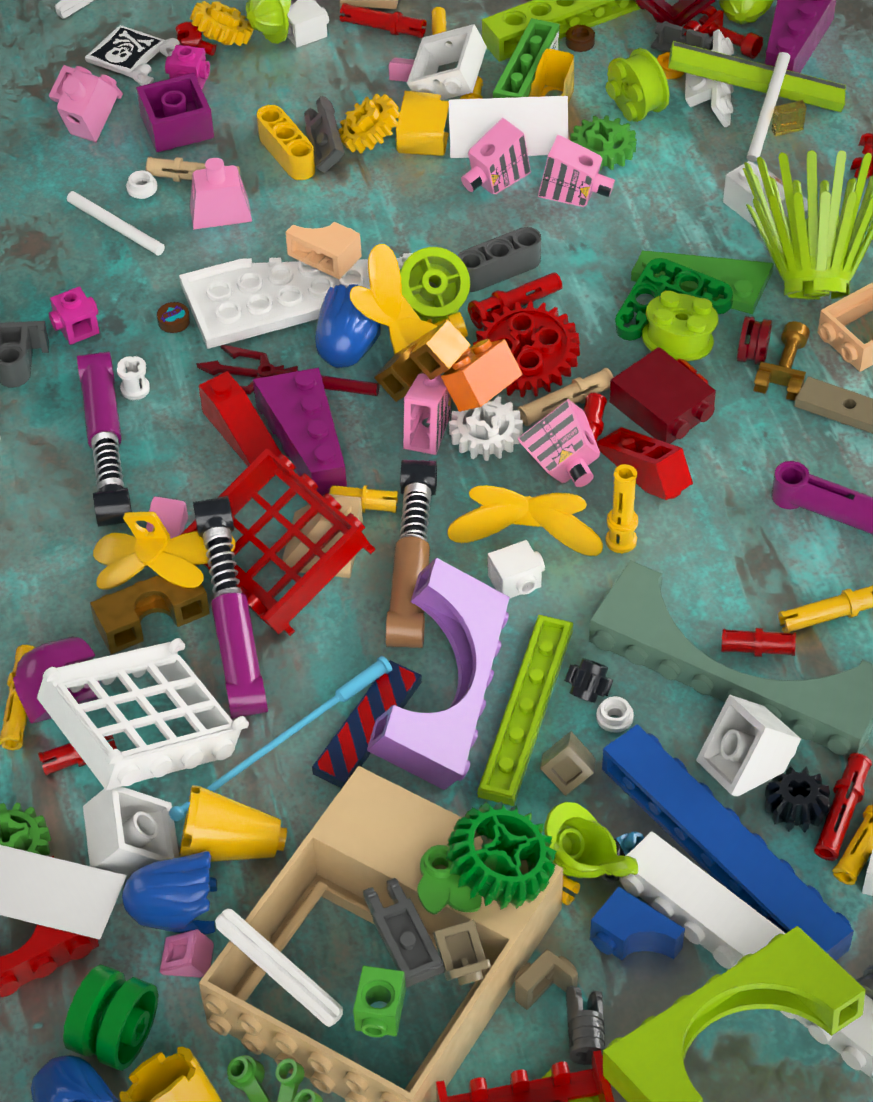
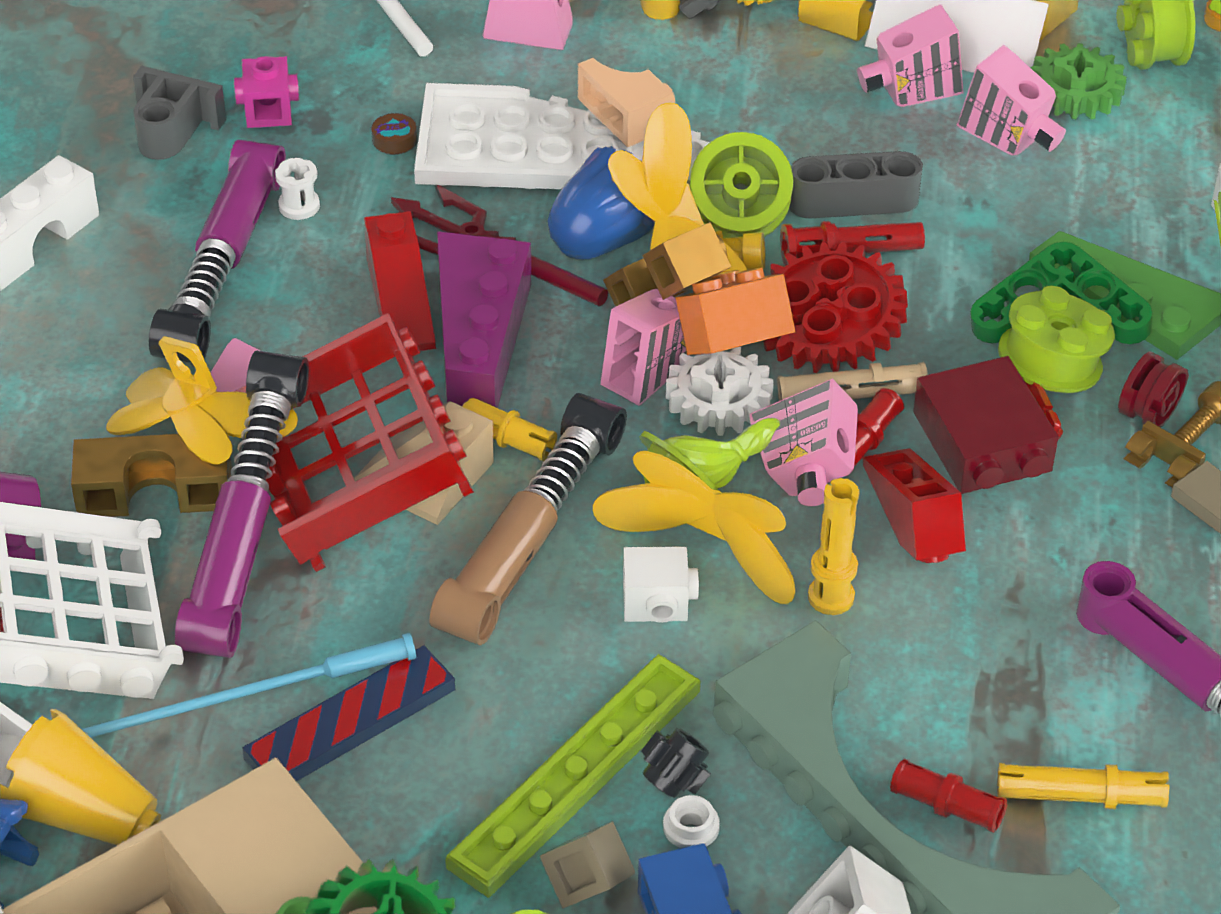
camera: 20 degrees right, 5 degrees down
arch [367,558,510,790] -> none
none -> lime piece [639,418,780,490]

